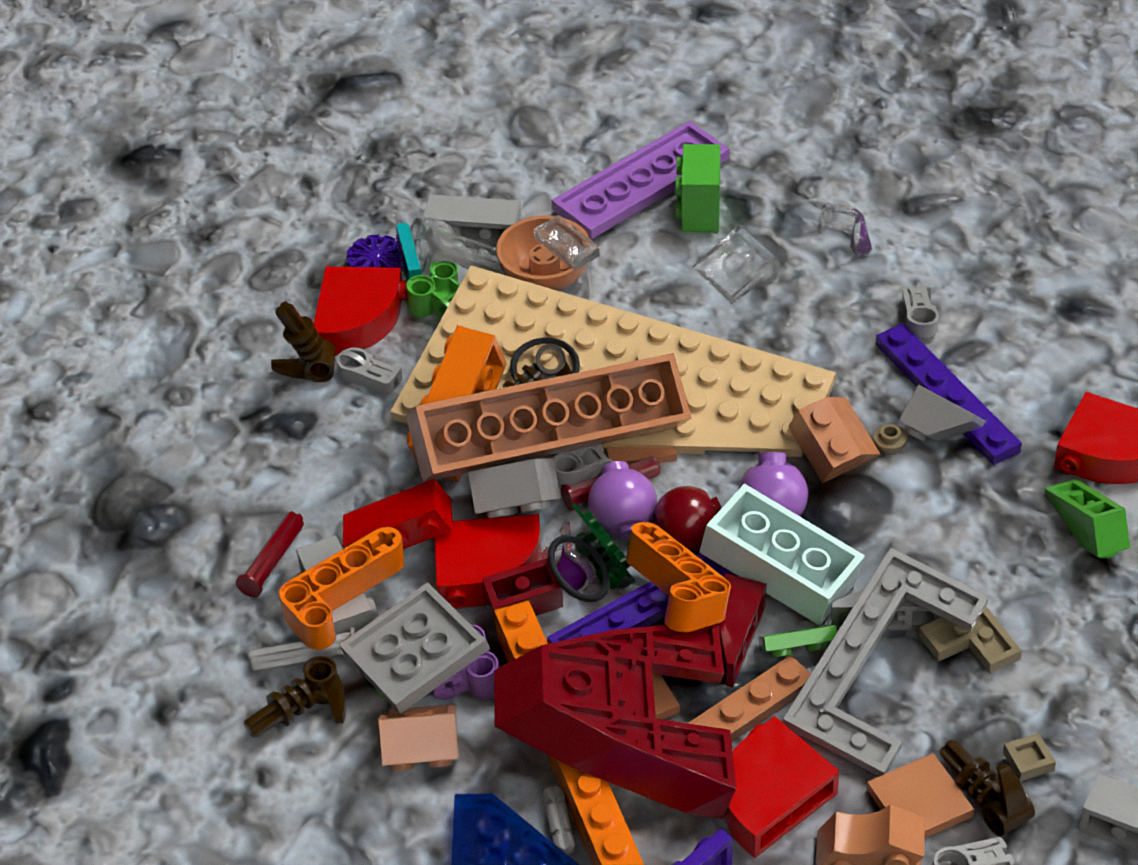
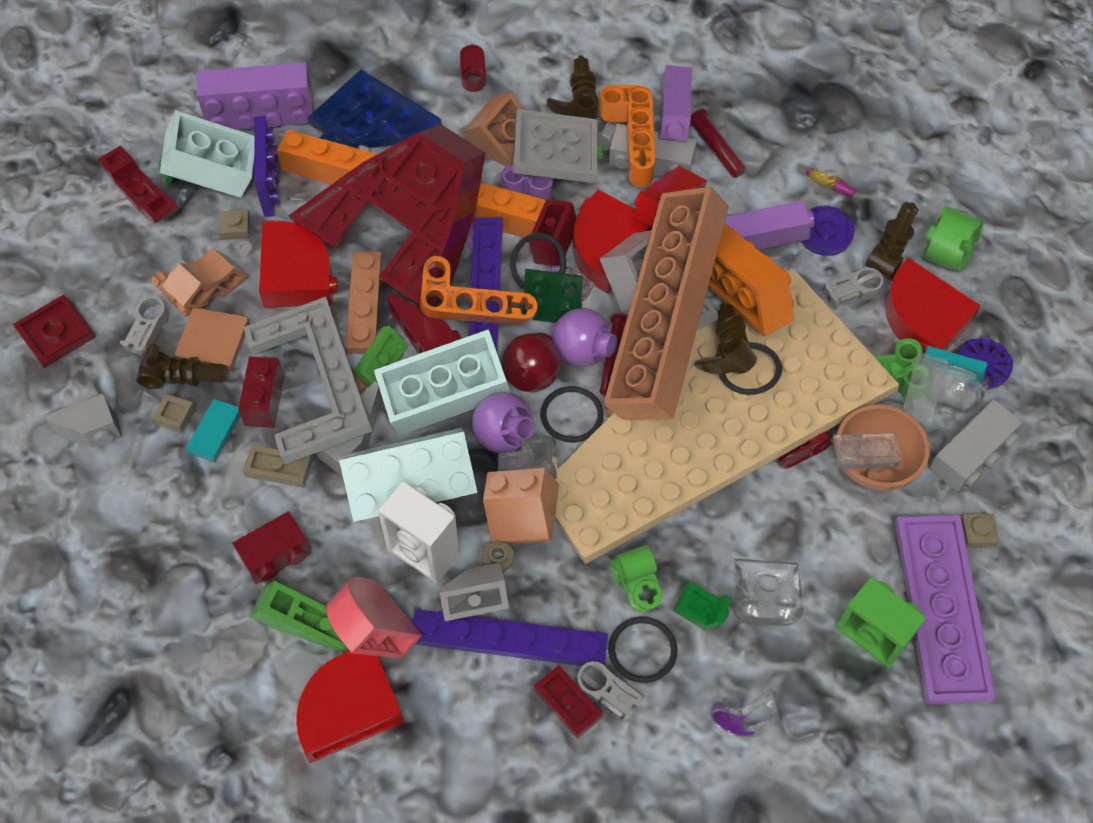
camera: 125 degrees right, 15 degrees up
none -> teal tile [186,399,241,463]
none -> dark red brick [232,511,312,585]
none -> dark red brick [238,356,285,428]
none -> coral brick [326,576,422,659]
none -> light aqua brick [339,428,477,522]
none -> white brick [378,481,460,584]
none -> dark red piece [460,44,486,92]
none -> clear brick [498,436,558,480]
none -> dark red plate [534,665,603,739]
none -> black tyre [540,386,604,443]
none -> black tyre [608,617,678,683]
none -> bright green piece [610,544,663,612]
none -> medium lavender brick [659,65,692,142]
none -> green bracket [673,581,731,630]
none -> medium lavender brick [725,200,814,250]
none -> dark purple tile [800,206,855,256]
none -> piece [805,168,856,197]
none -> bright green brick [922,205,984,272]
none -> dark tan plate [960,513,999,548]

